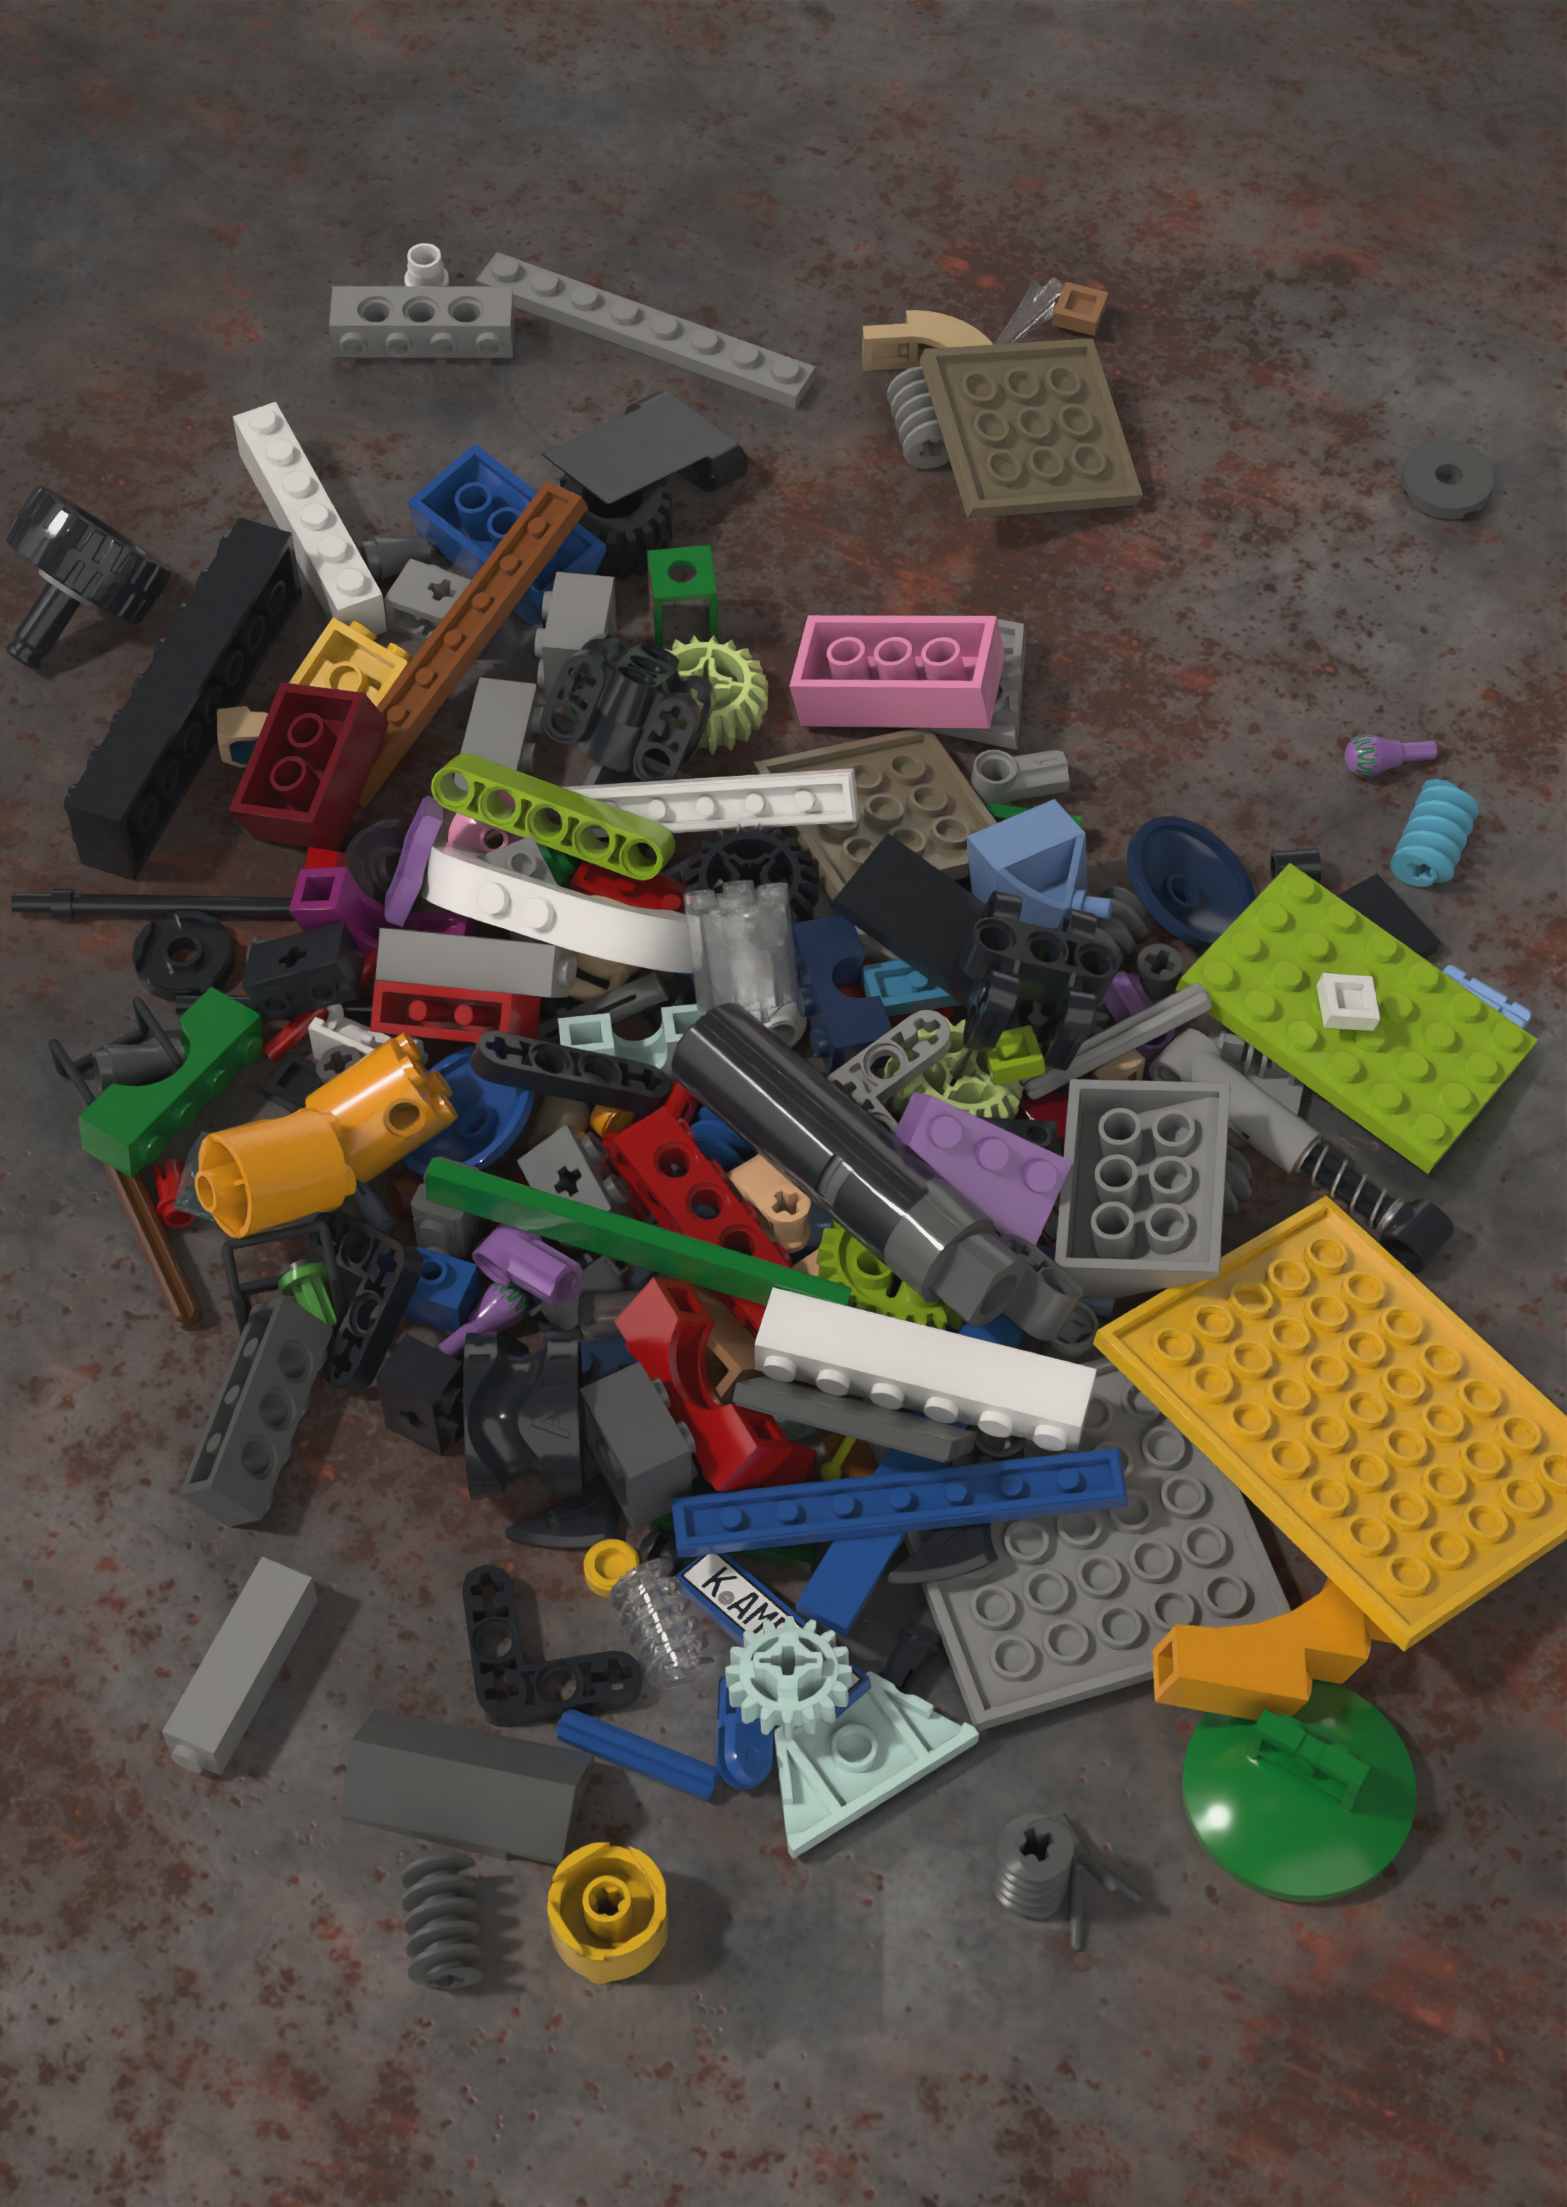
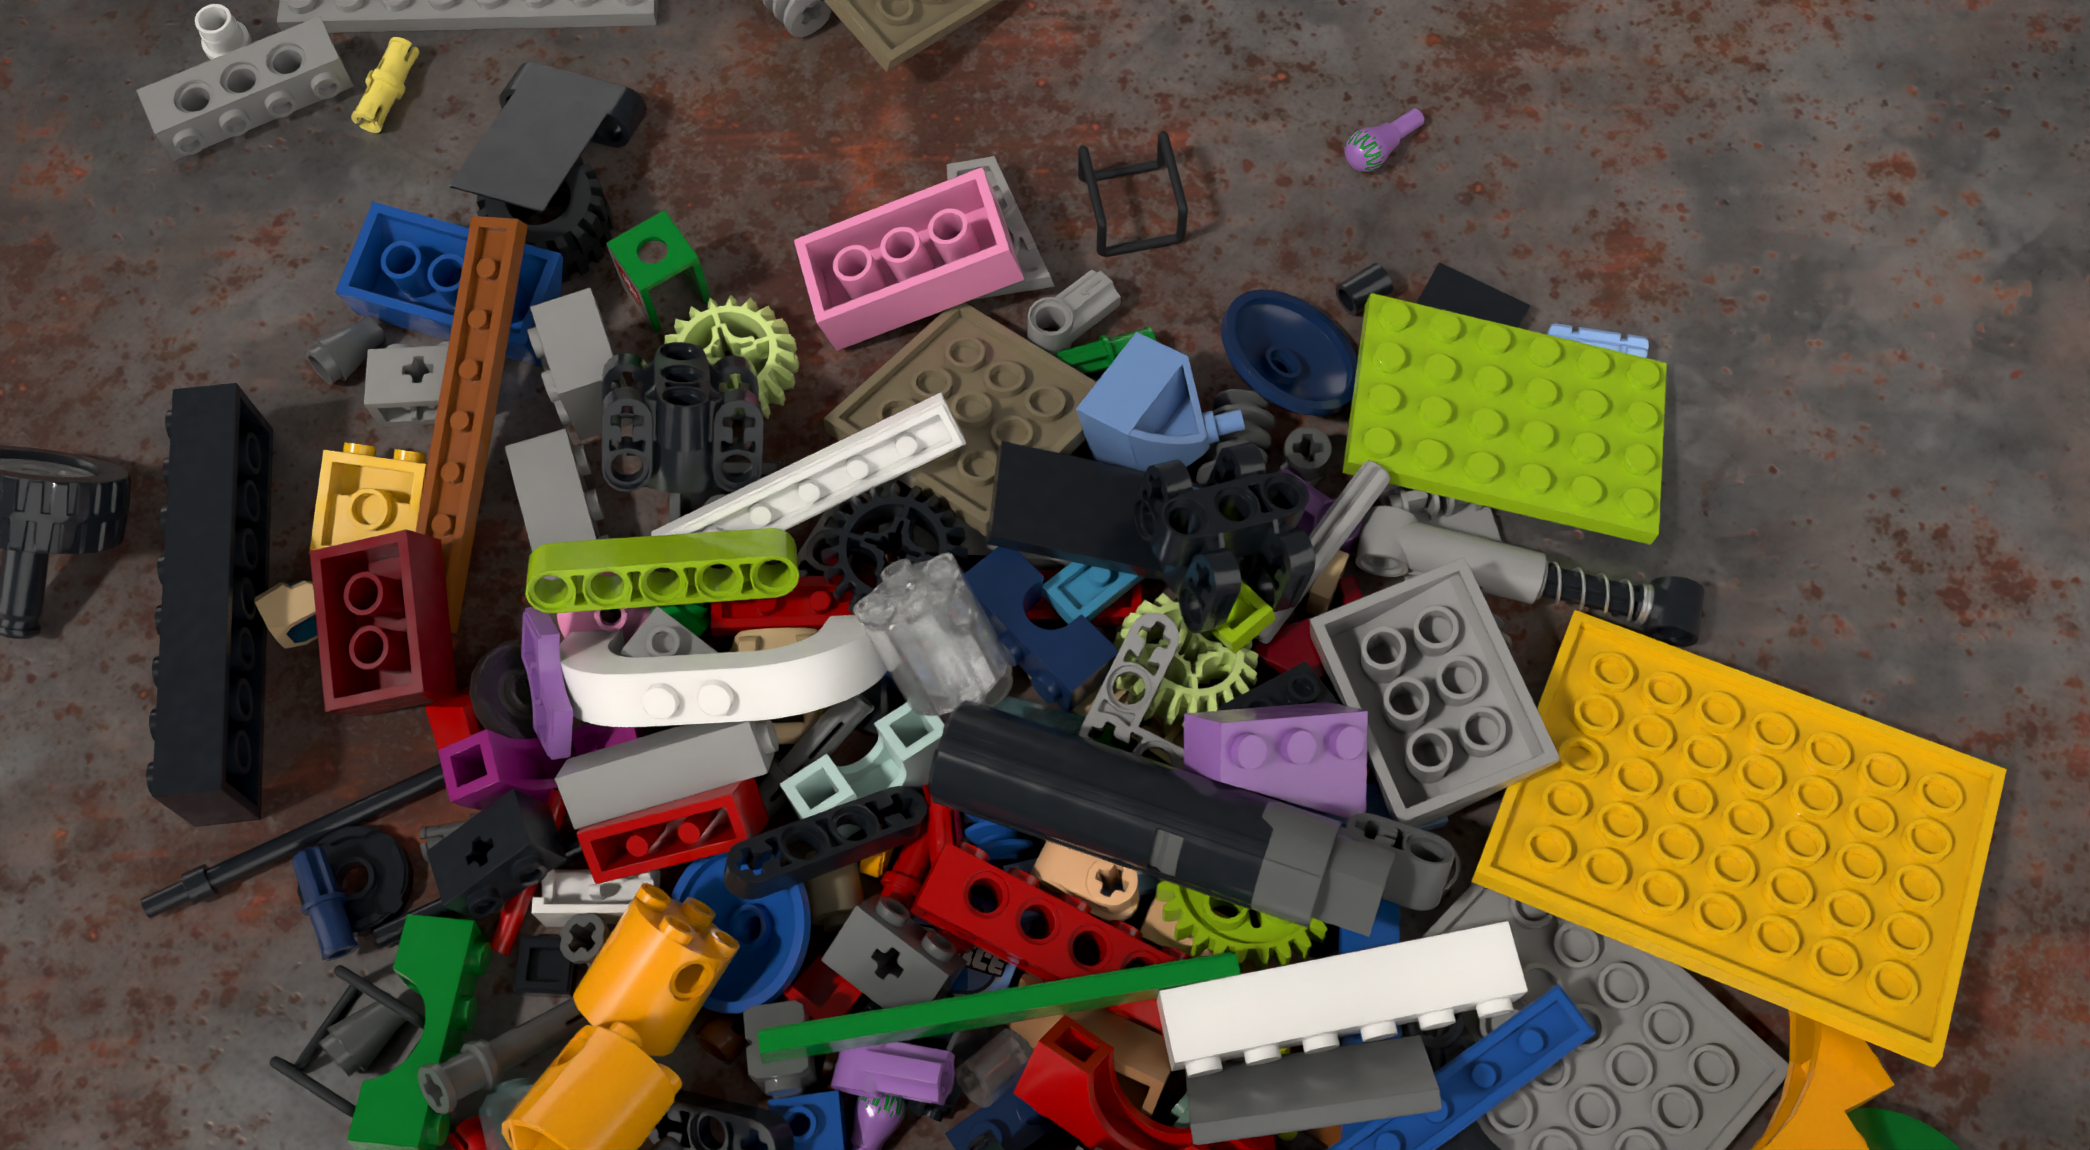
camera: 25 degrees left, 10 degrees up
white brick [233,402,387,635] -> none
sand blue pin [353,1180,395,1233] -> none
white plate [1316,973,1380,1031] -> none
medium azure piece [1390,779,1480,888] -> none
none -> dark blue axle [292,846,359,961]
none -> light yellow pin [351,37,420,133]
none -> dark grey pin [418,996,592,1114]
none -> black piece [1078,131,1188,257]

